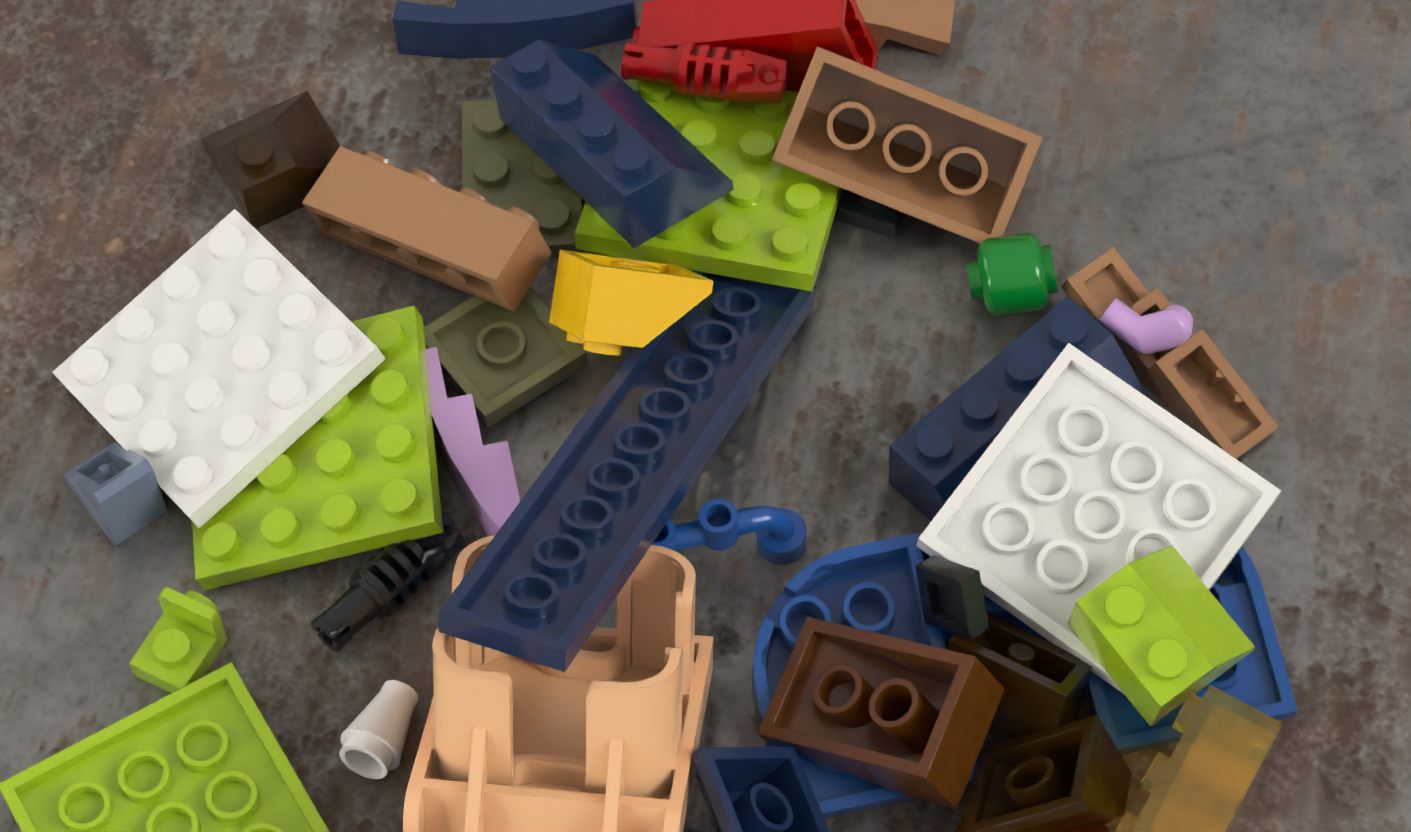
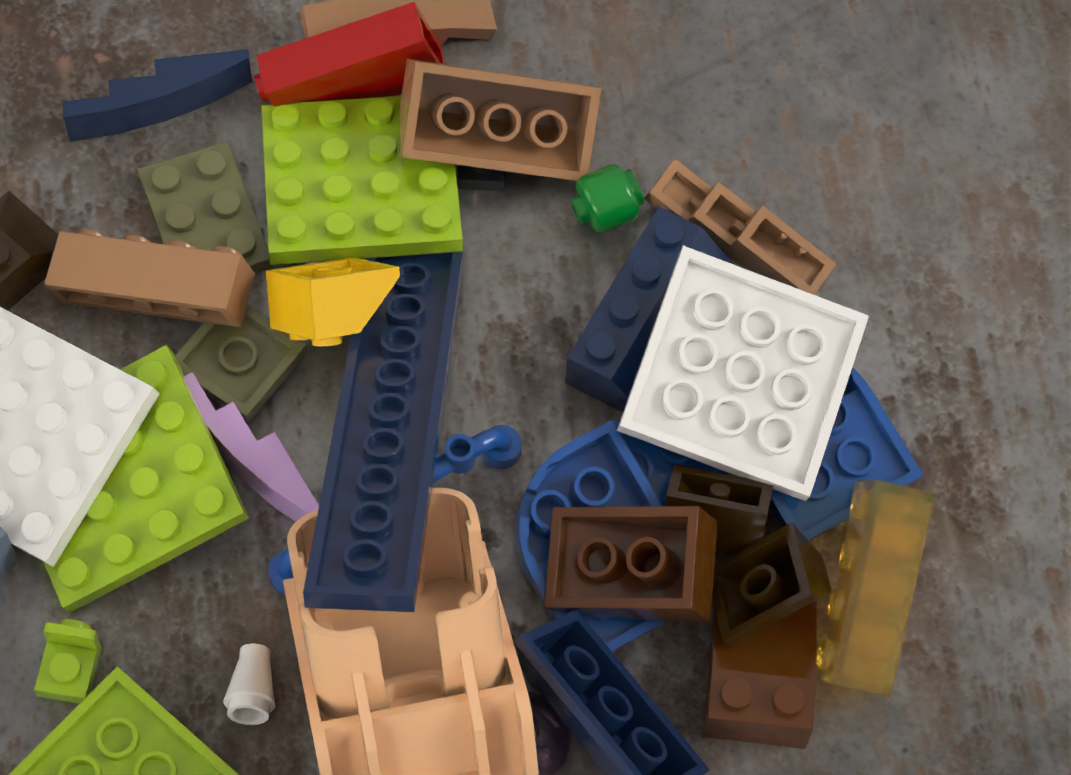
camera: 25 degrees left, 5 degrees up
black hinge [311,511,464,653] -> none
dark blue slope [489,40,734,248] -> none
red hinge [621,42,789,102] -> none
black plate [915,555,989,640] -> none
lime slope [1068,545,1255,727] -> none
lavender arm [1098,298,1193,355] -> none

